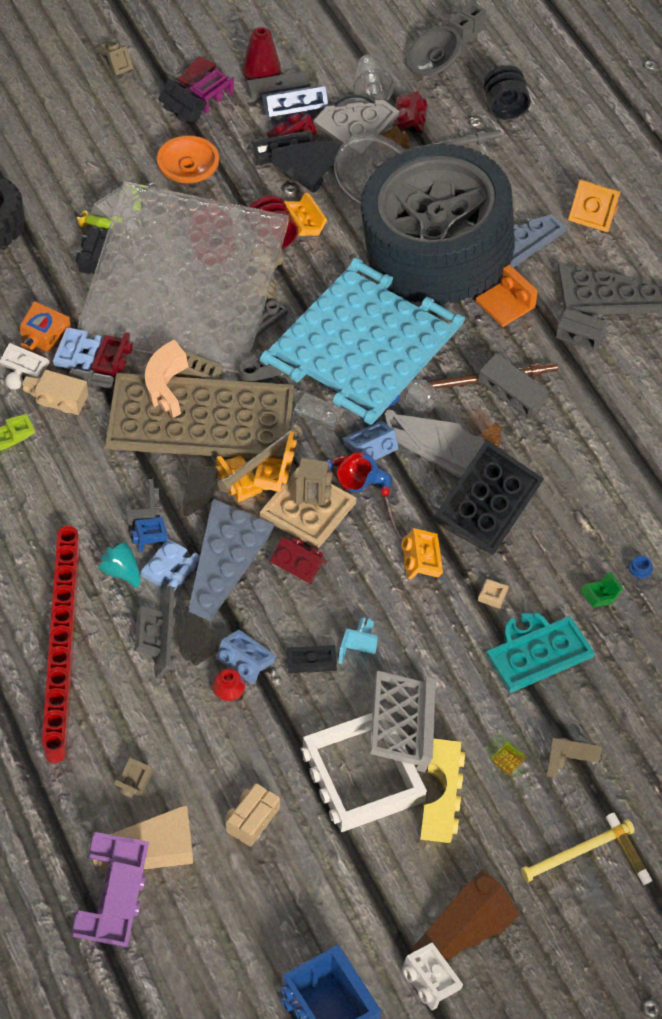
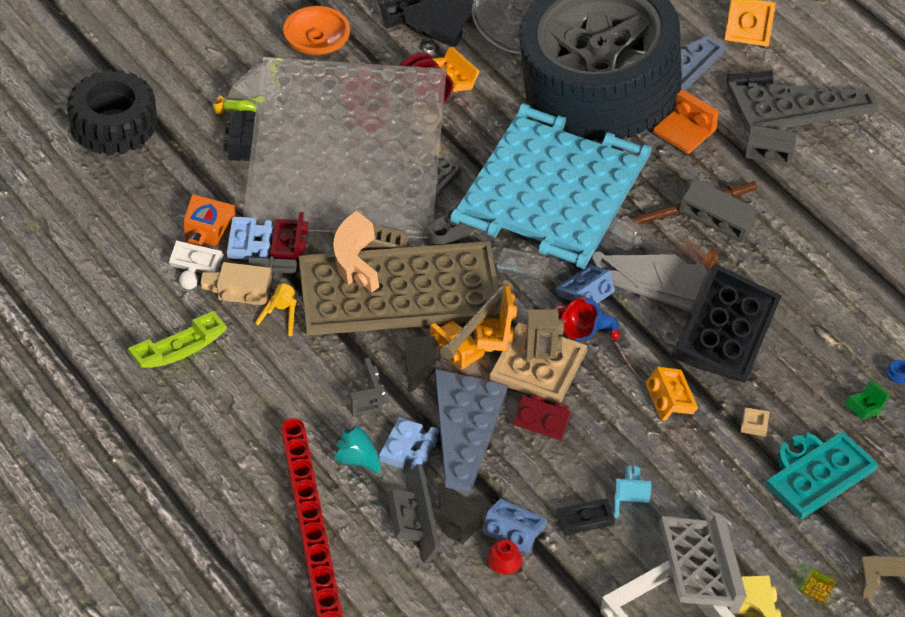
camera: 10 degrees left, 5 degrees down
blue bracket [131,517,168,552] -> none
none -> yellow plant [255,284,297,336]
none -> black pin [727,70,773,86]

